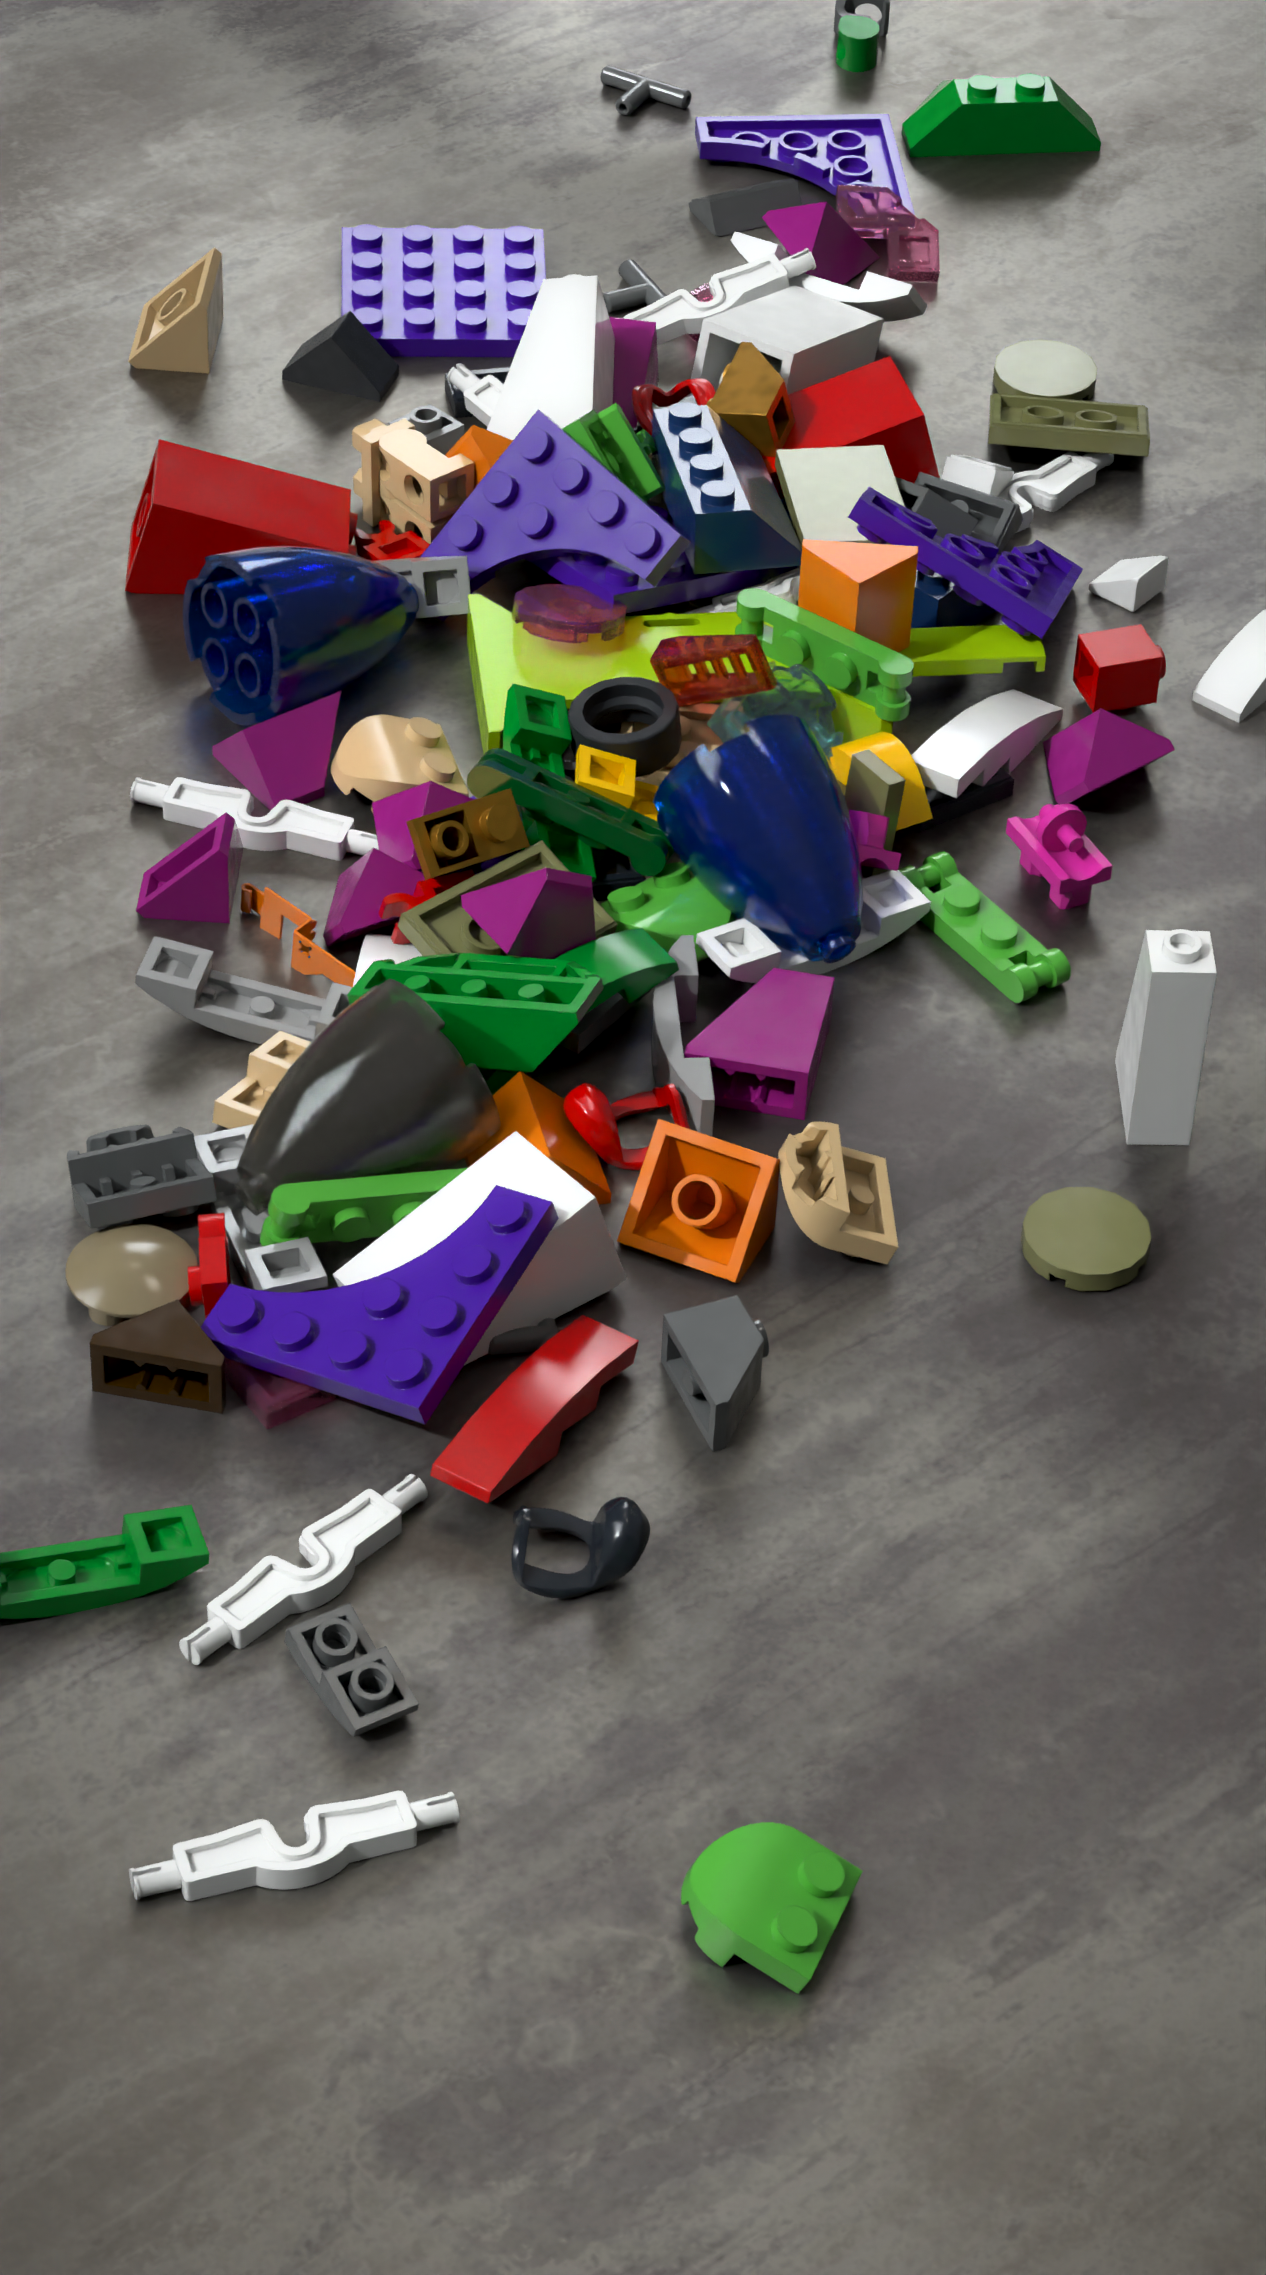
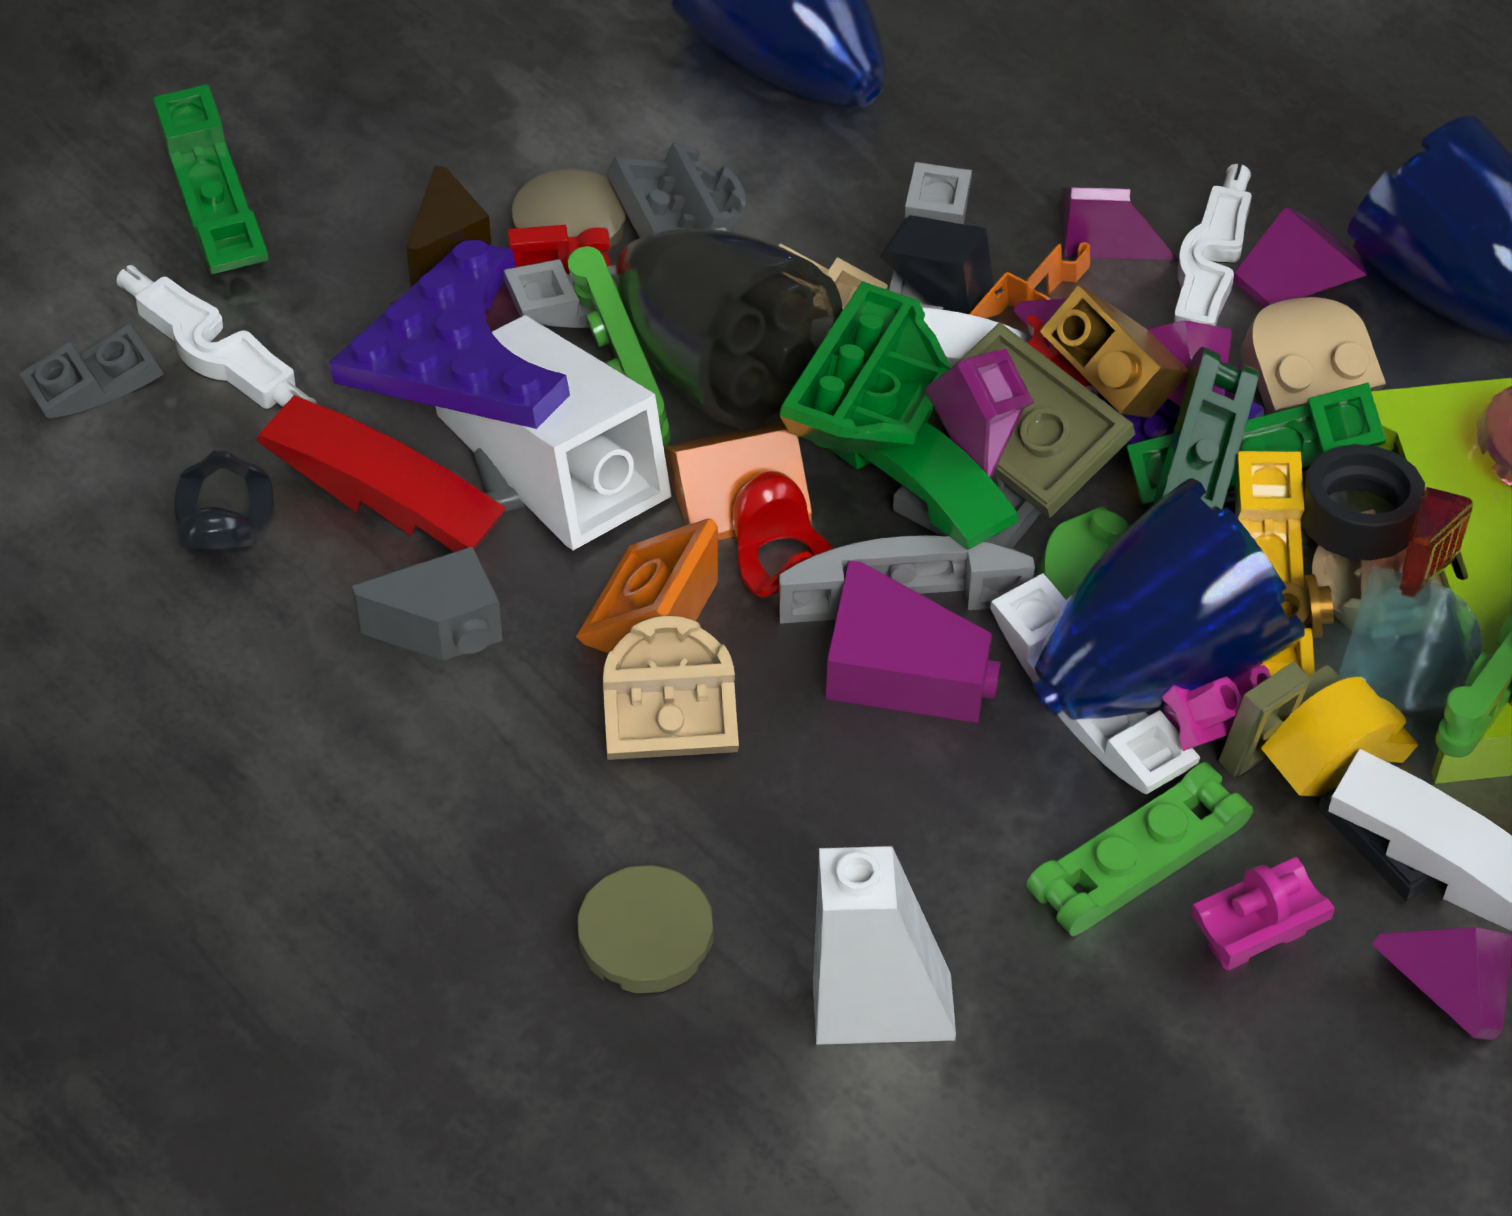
camera: 90 degrees right, 10 degrees up
none -> black slope [879,215,994,314]

